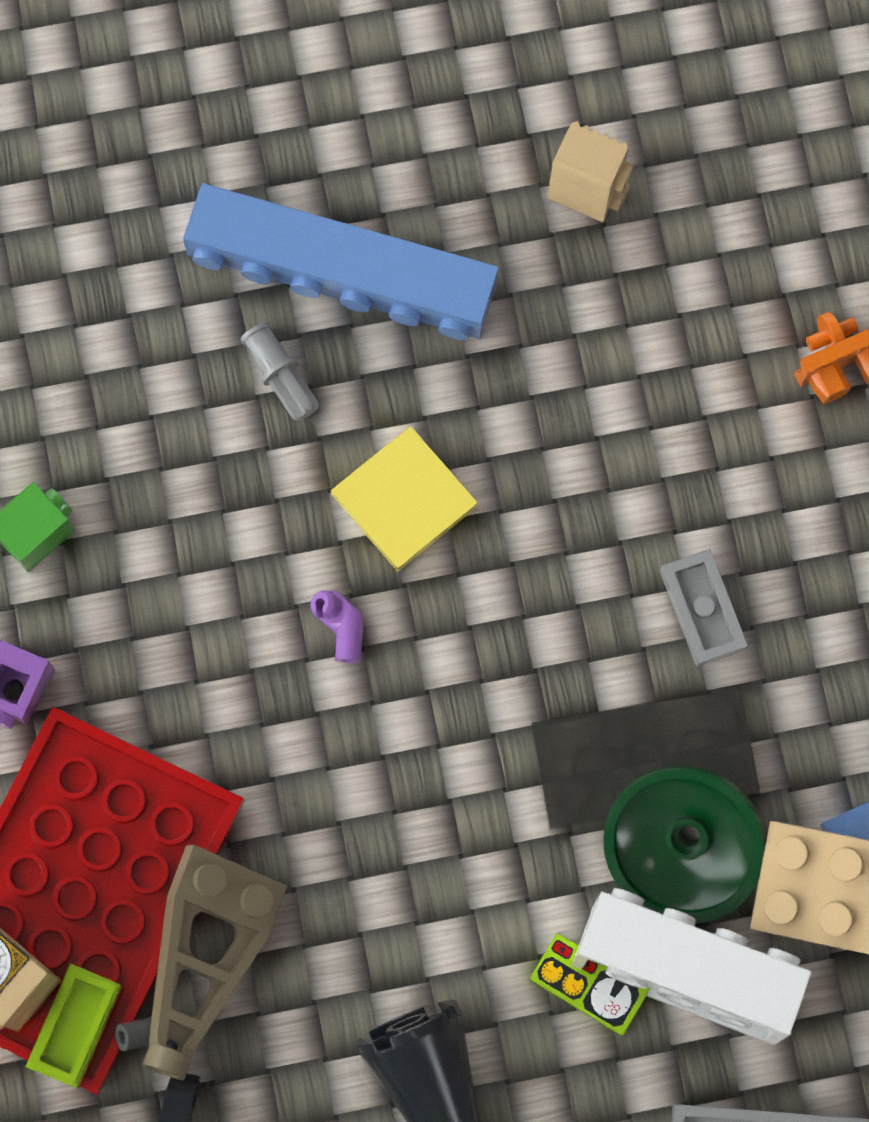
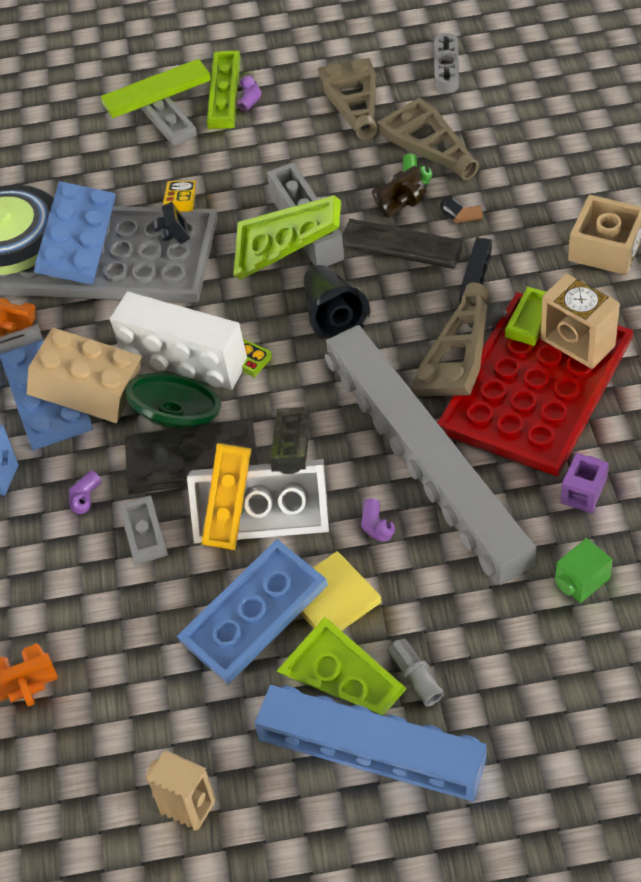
camera: 170 degrees left, 25 degrees down
none -> medium lavender arm [69,470,102,514]
none -> medium blue plate [177,539,328,685]
none -> white slope [187,459,329,543]
none -> yellow tile [201,443,252,550]
none -> clear smoke plate [270,406,310,474]
none -> lime wing [277,617,406,716]
none -> light grey brick [325,325,536,585]

